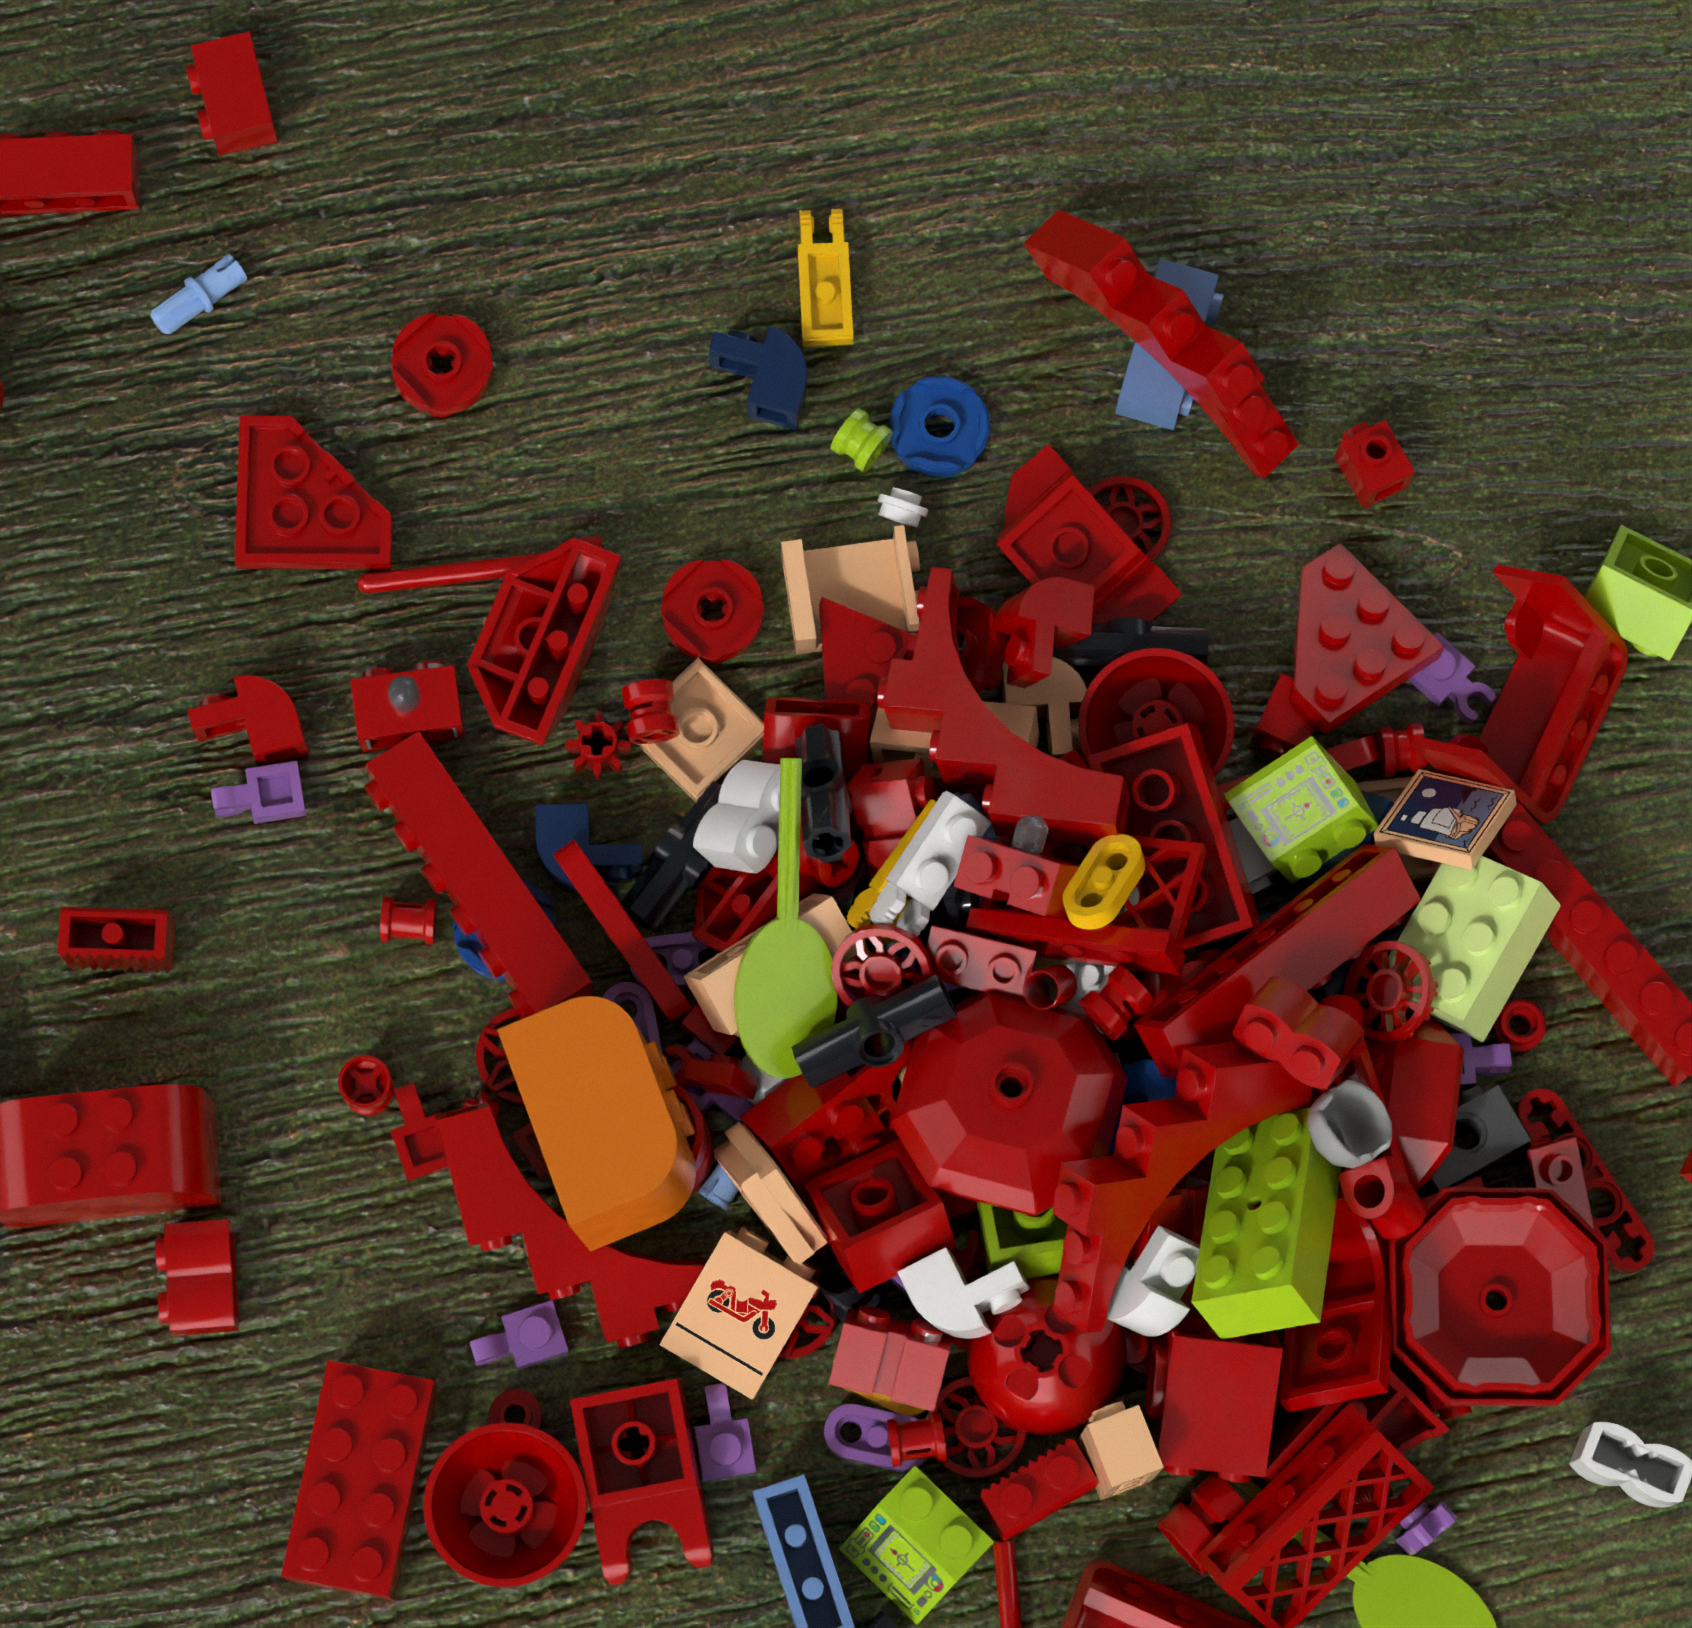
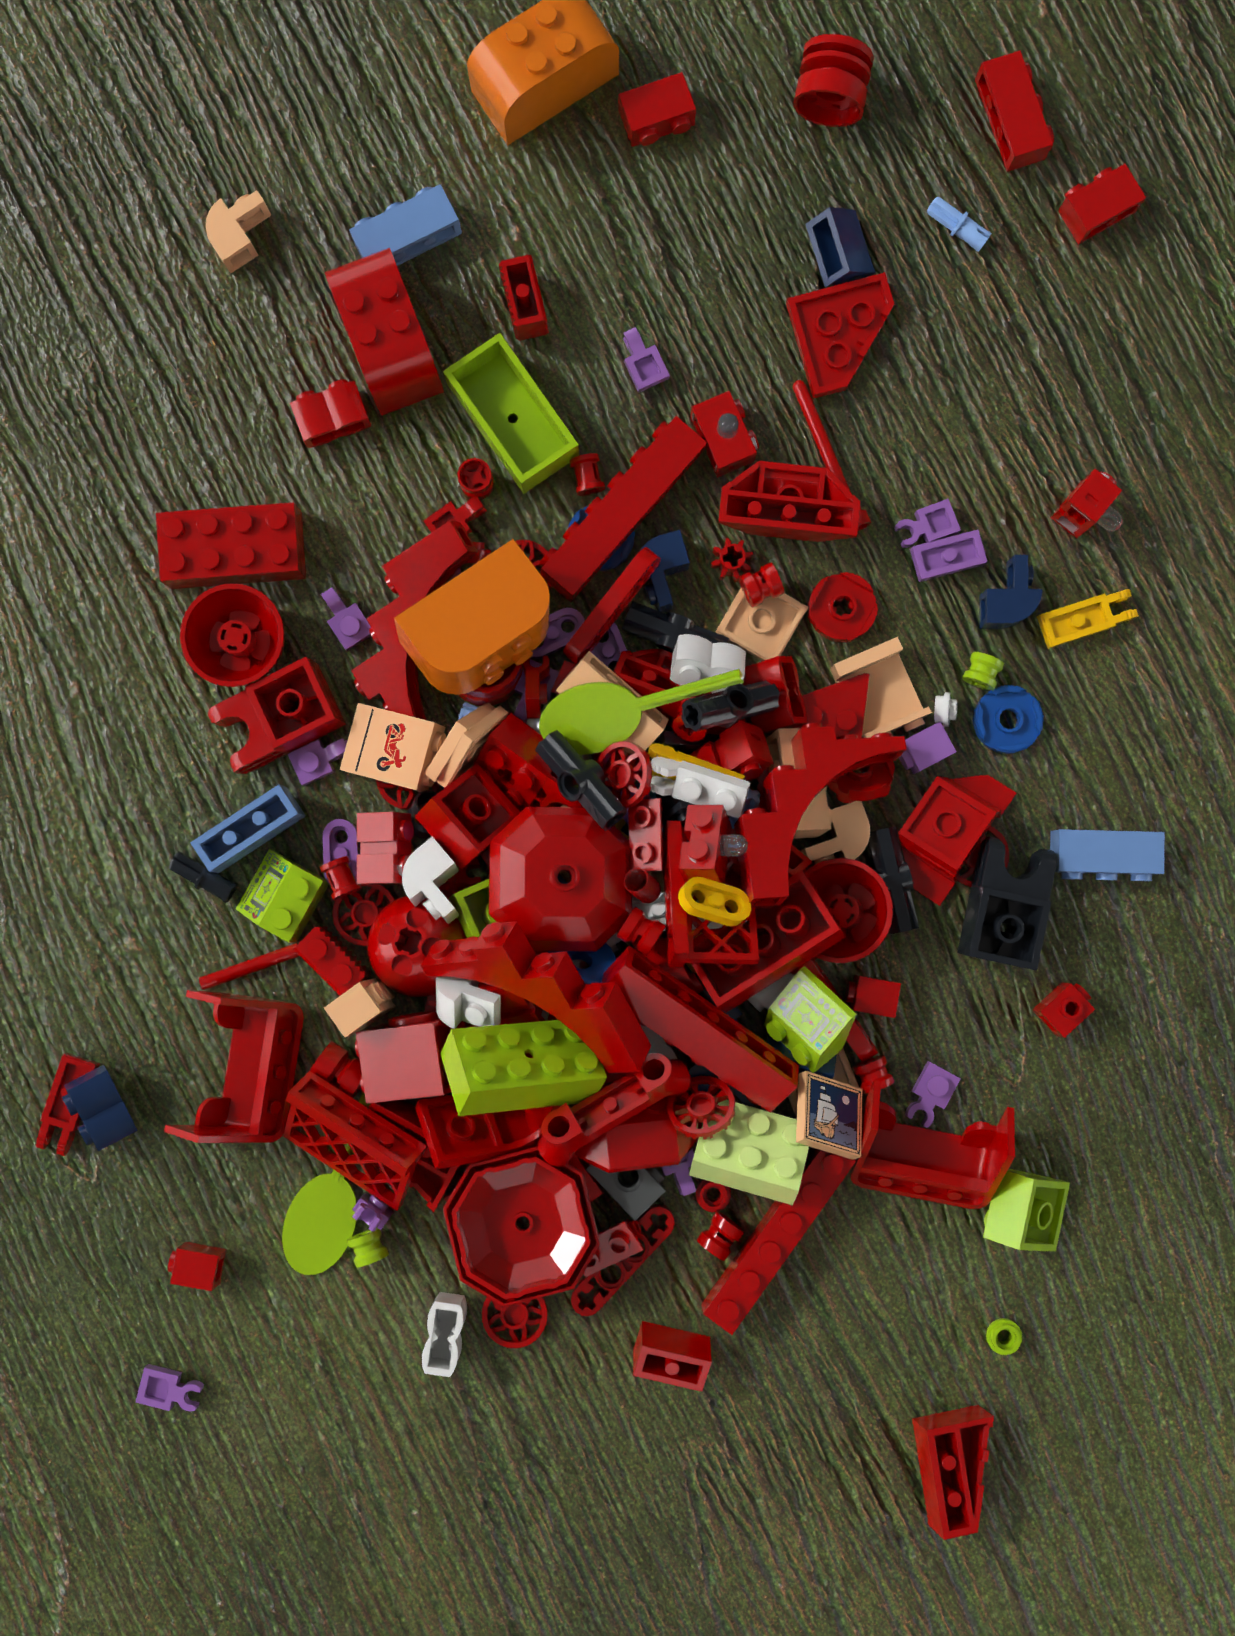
camera: 80 degrees right, 10 degrees up
red brick [187,675,310,767] -> none
red plate [391,313,494,418] -> none
red plate [488,1389,543,1430] -> none
red brick [992,577,1094,689] -> none
red arch [1023,210,1299,479] -> none
red brick [1232,976,1365,1089] -> none
red plate [1291,543,1444,734] -> none
light grey hair [1307,1080,1392,1169] -> none
none -> lime wheel [347,1228,389,1268]
none -> lime piece [443,333,579,494]
none -> red wheel [482,1297,548,1348]
none -> red wheel [696,1211,745,1261]
none -> dark blue brick [805,207,875,287]
none -> medium lavender plate [894,498,961,548]
none -> medium lavender brick [899,722,957,774]
none -> medium lavender plate [910,530,987,582]
none -> black brick [957,837,1057,971]
none -> red piece [1050,469,1123,538]

